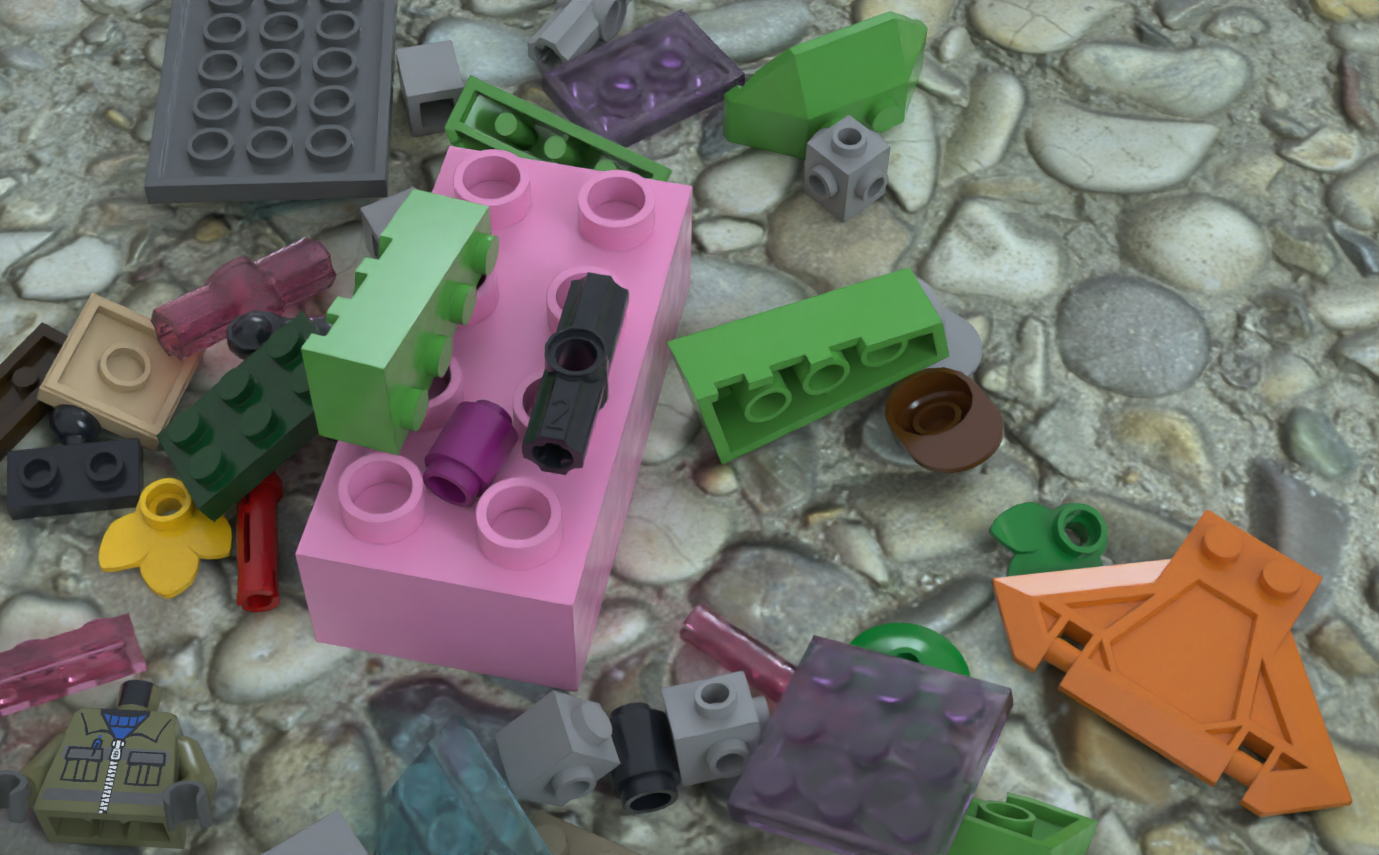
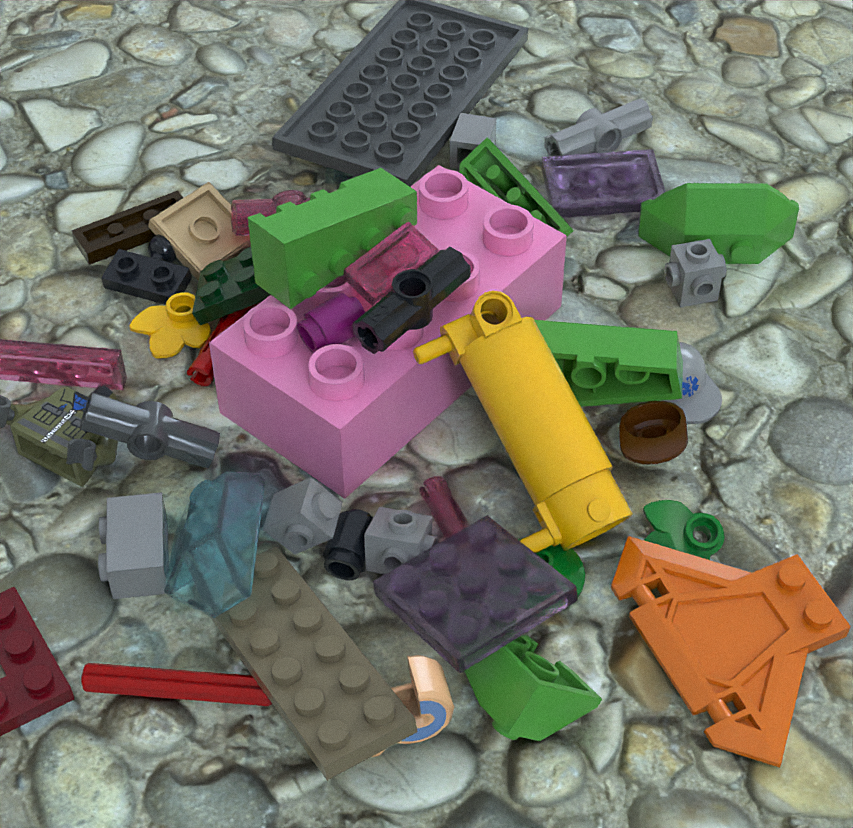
camera: 30 degrees right, 5 degrees down
none -> dark grey piece [79,392,220,469]
none -> clear pink plate [343,221,438,306]
none -> yellow piece [413,290,633,559]

